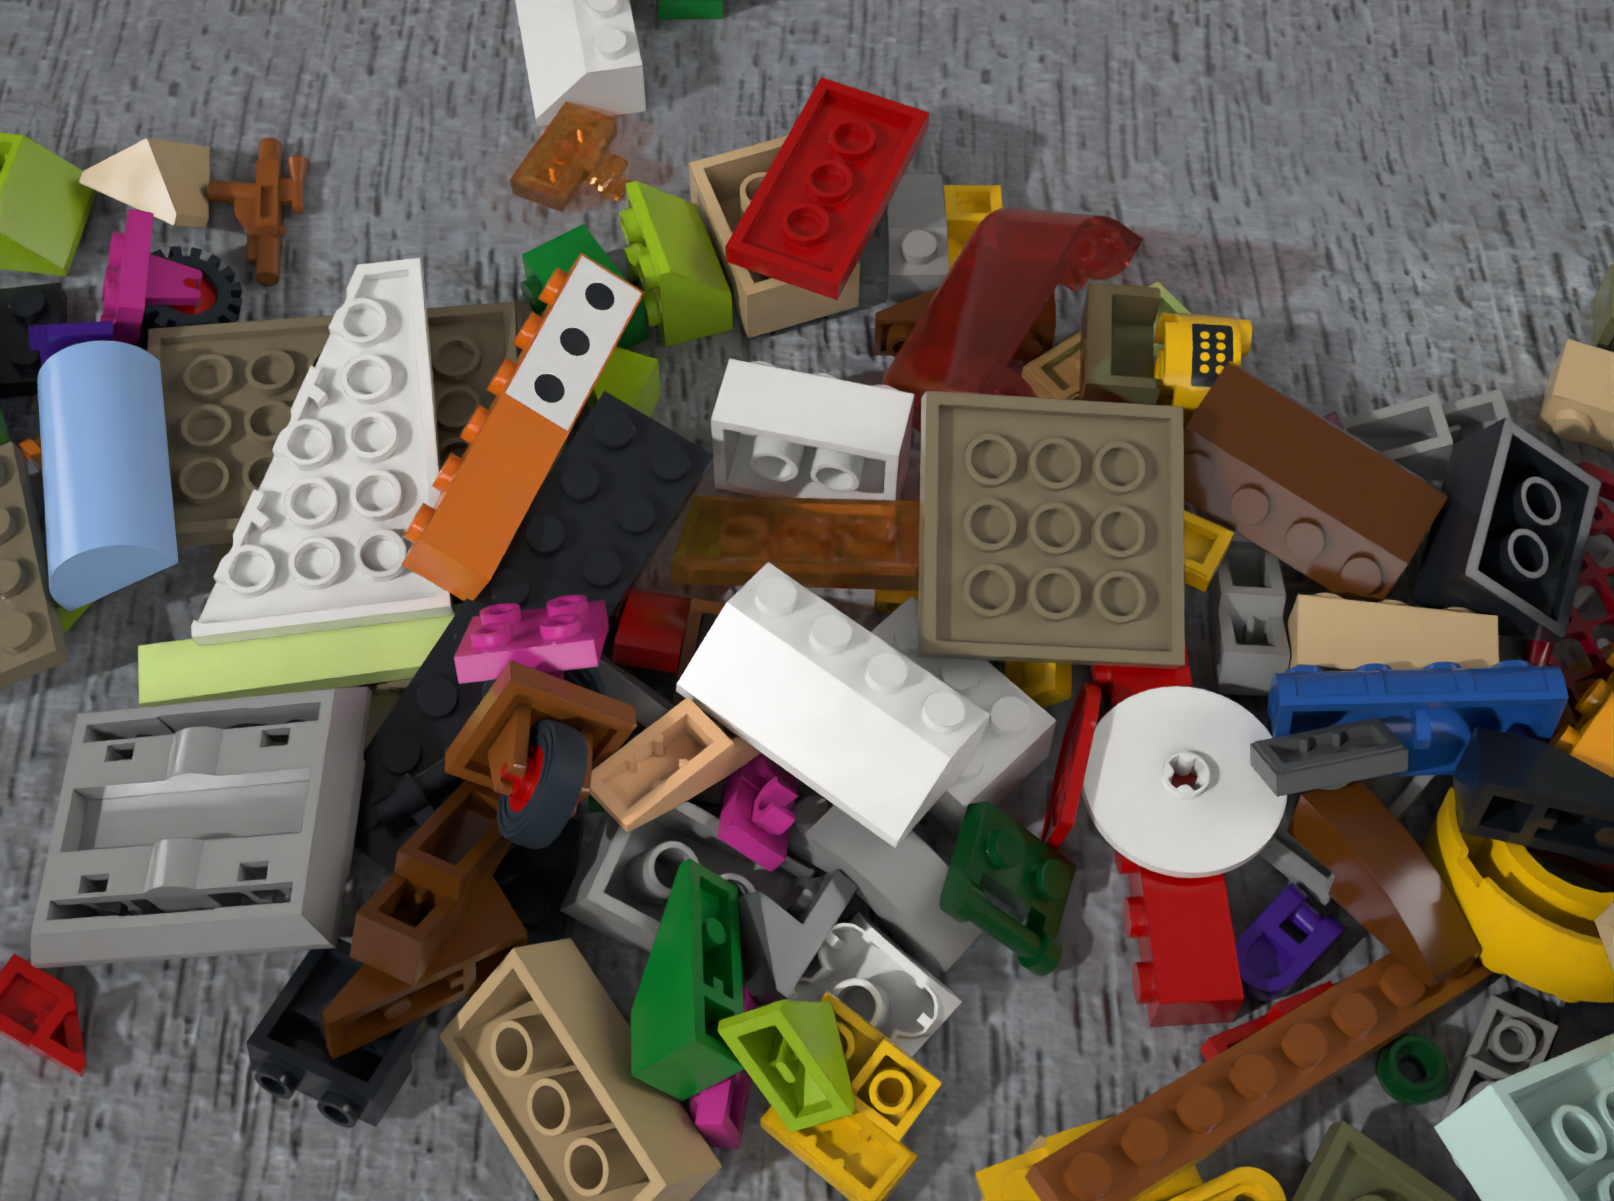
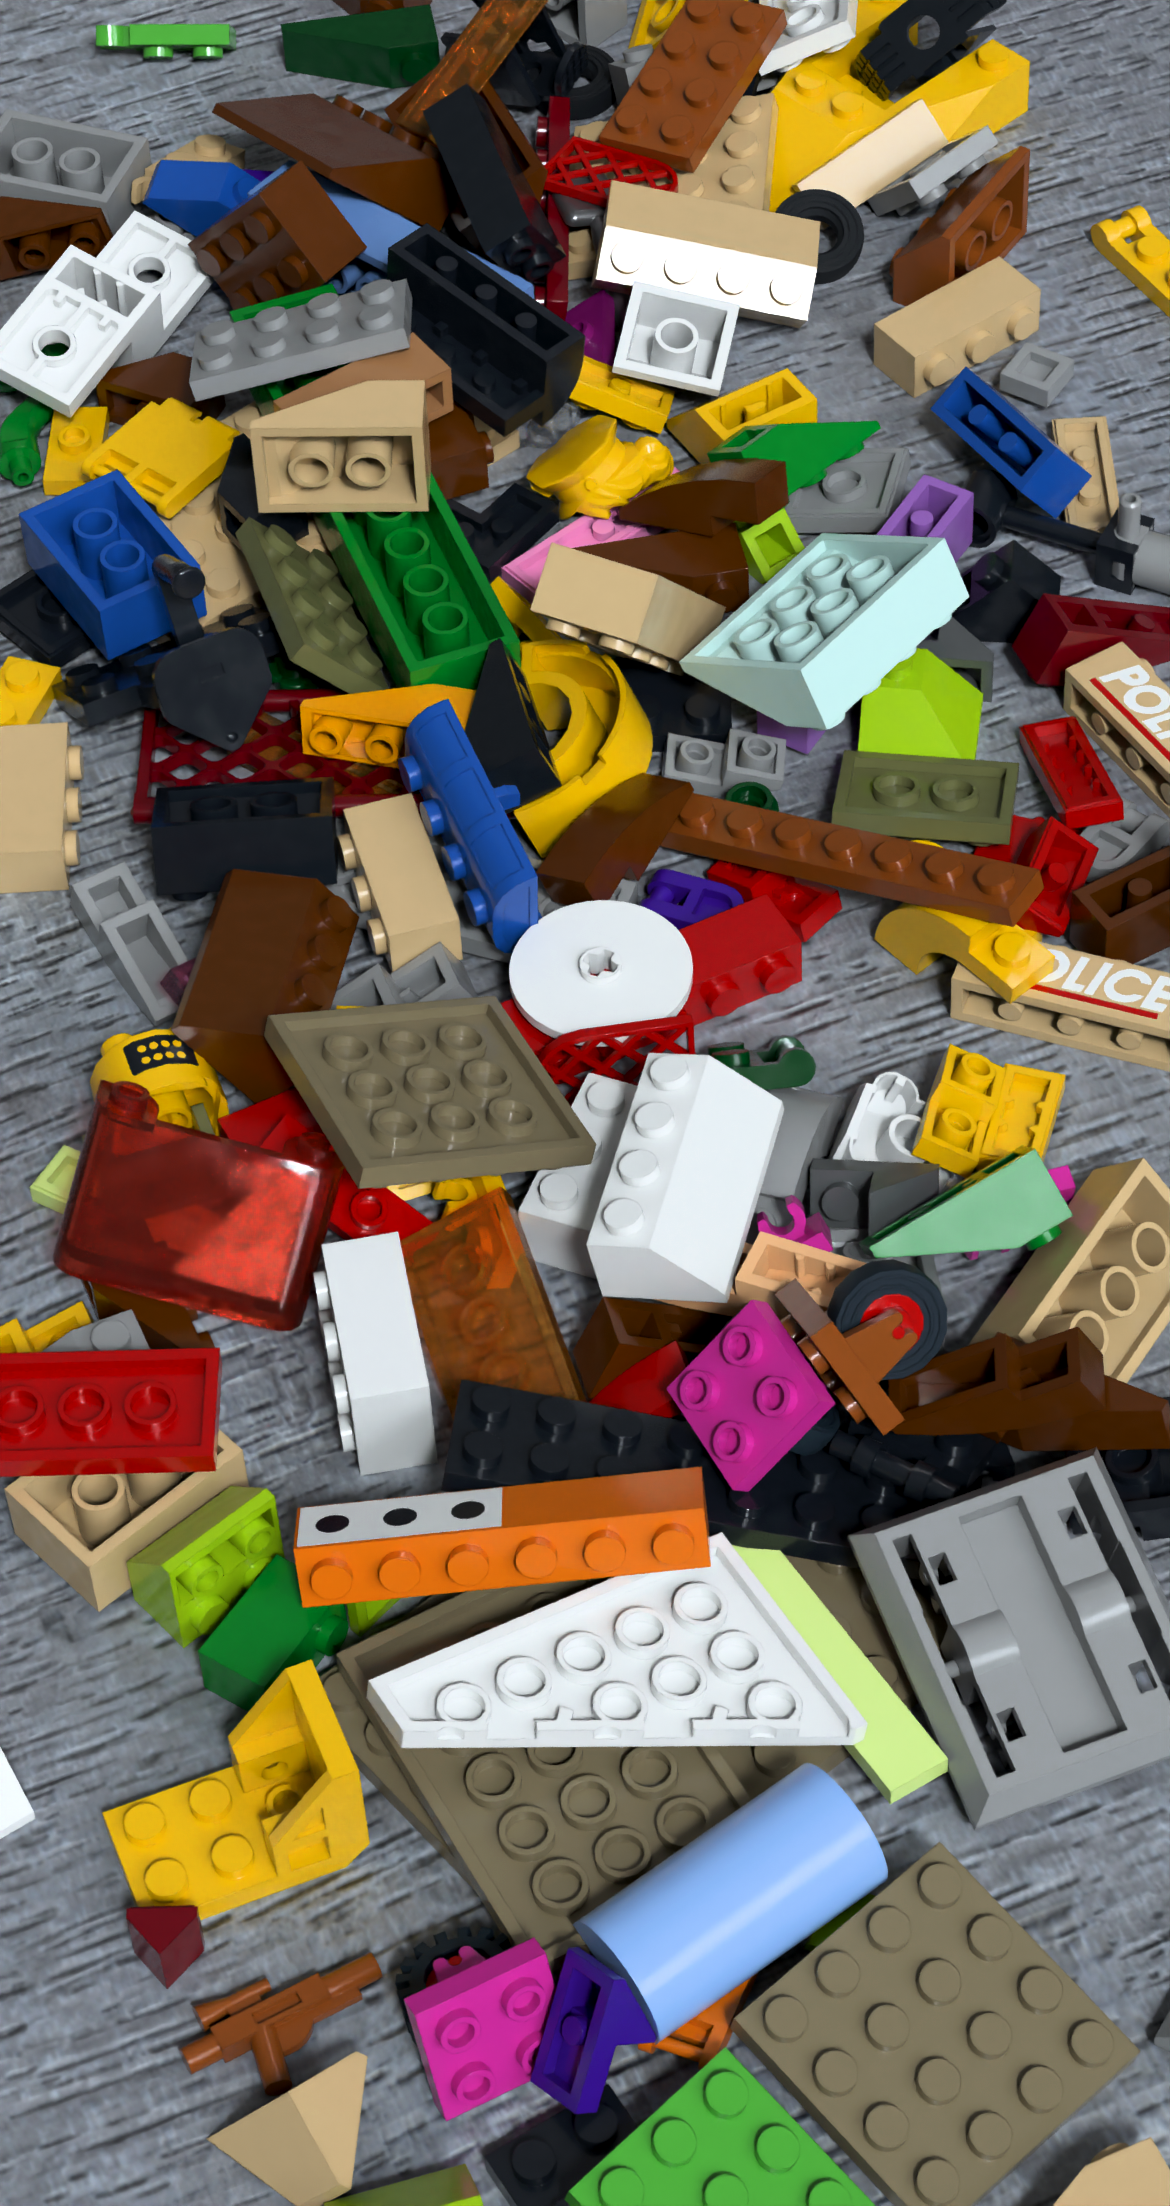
camera: 110 degrees left, 10 degrees down
clear orange plate [510,101,631,212] -> none
lime slope [717,1000,855,1132] -> none
dark grey plate [1250,717,1408,797] -> none
none -> yellow bracket [102,1659,370,1920]
none -> dark red slope [126,1905,205,1989]

